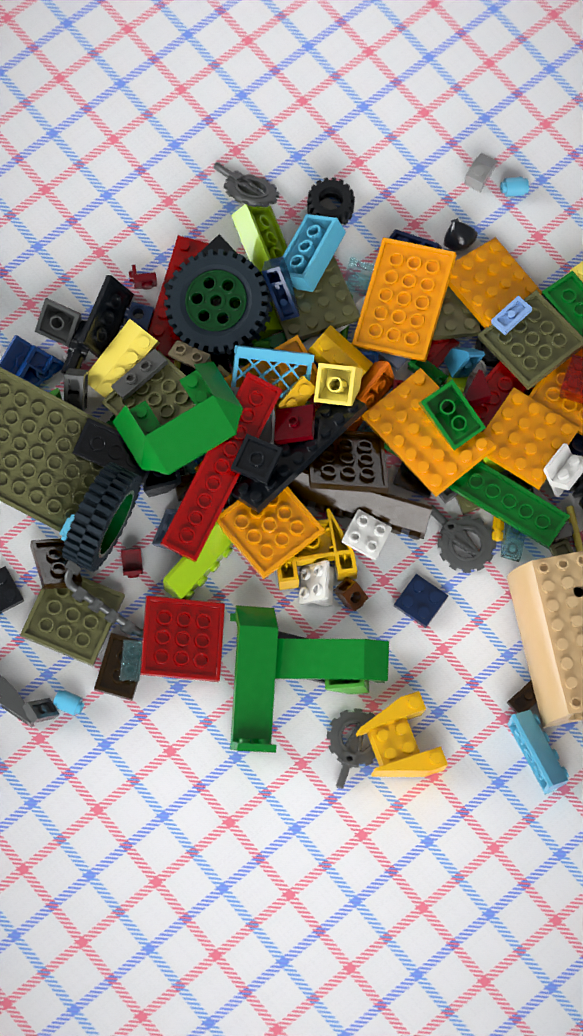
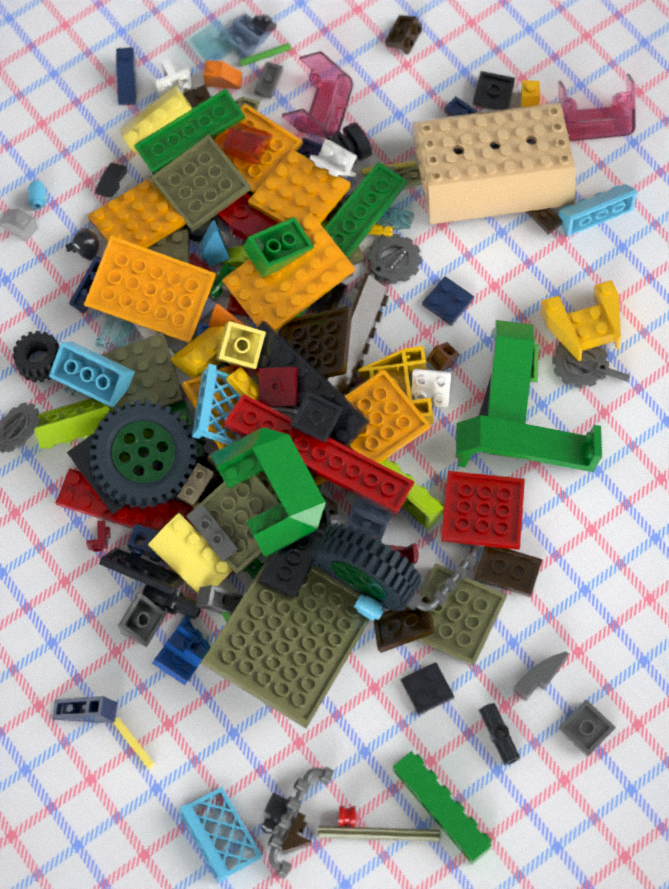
camera: 80 degrees left, 5 degrees down
dark grey plate [22,698,60,723] -> none
medium azure brick [53,690,85,716] -> none
clear light blue slope [120,640,143,681] -> none
dark blue slope [261,256,300,321] -> none
white bracket [341,509,392,560] -> none
light blue plate [491,296,532,335] -> none
none -> black slope [95,162,128,198]

